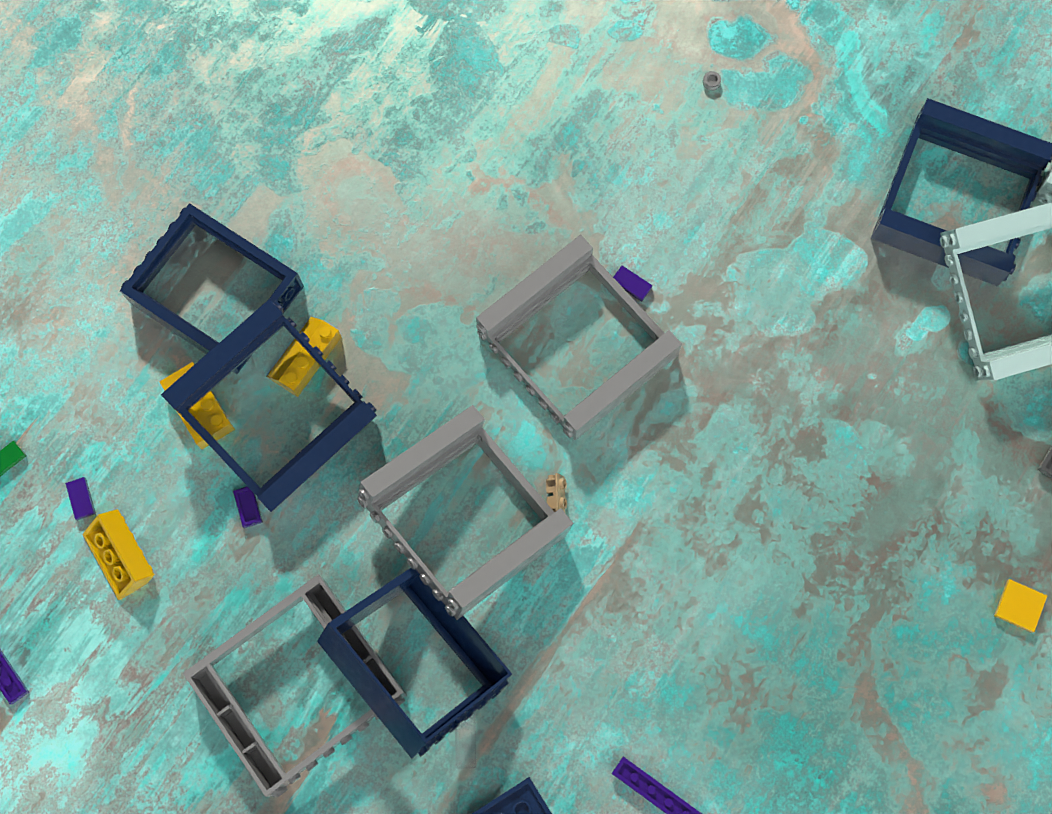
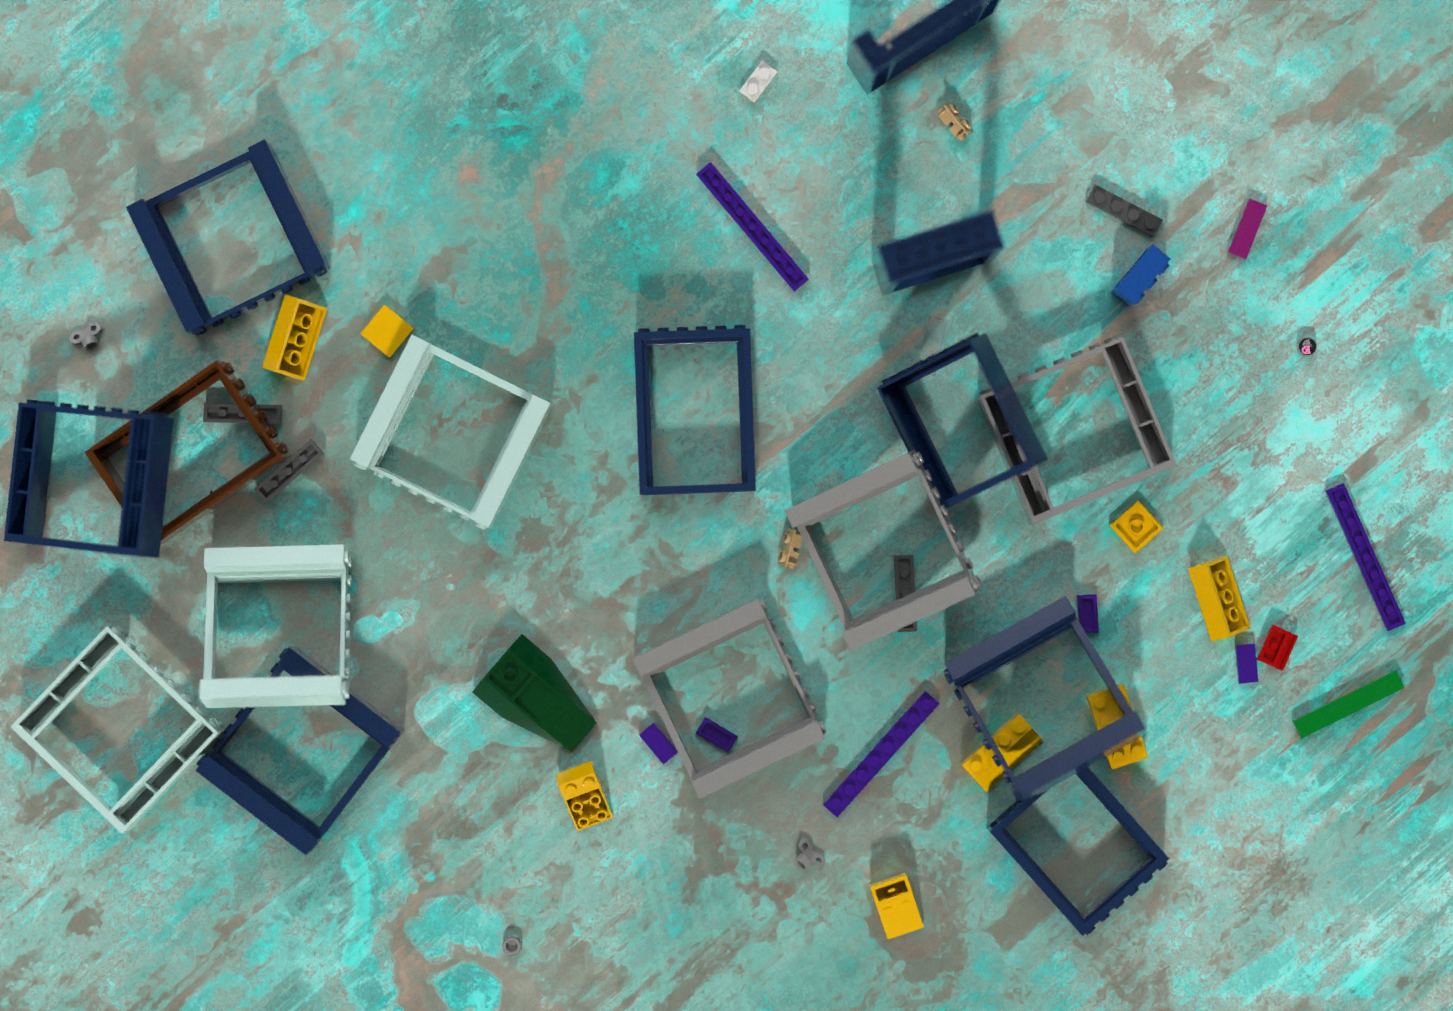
camera: 170 degrees left, 15 degrees up
none -> light aqua door [350,334,553,530]
none -> dark green wedge [472,634,597,752]
none -> yellow slope [556,761,613,831]
none -> dark blue door [634,325,756,495]
none -> dark purple tile [695,717,738,753]
none -> light grey piece [795,839,825,870]
none -> dark purple plate [823,691,940,817]
none -> yellow slope [869,873,924,939]
none -> dark grey plate [893,555,917,632]
none -> yellow tile [1109,500,1163,554]
none -> red plate [1256,625,1298,671]

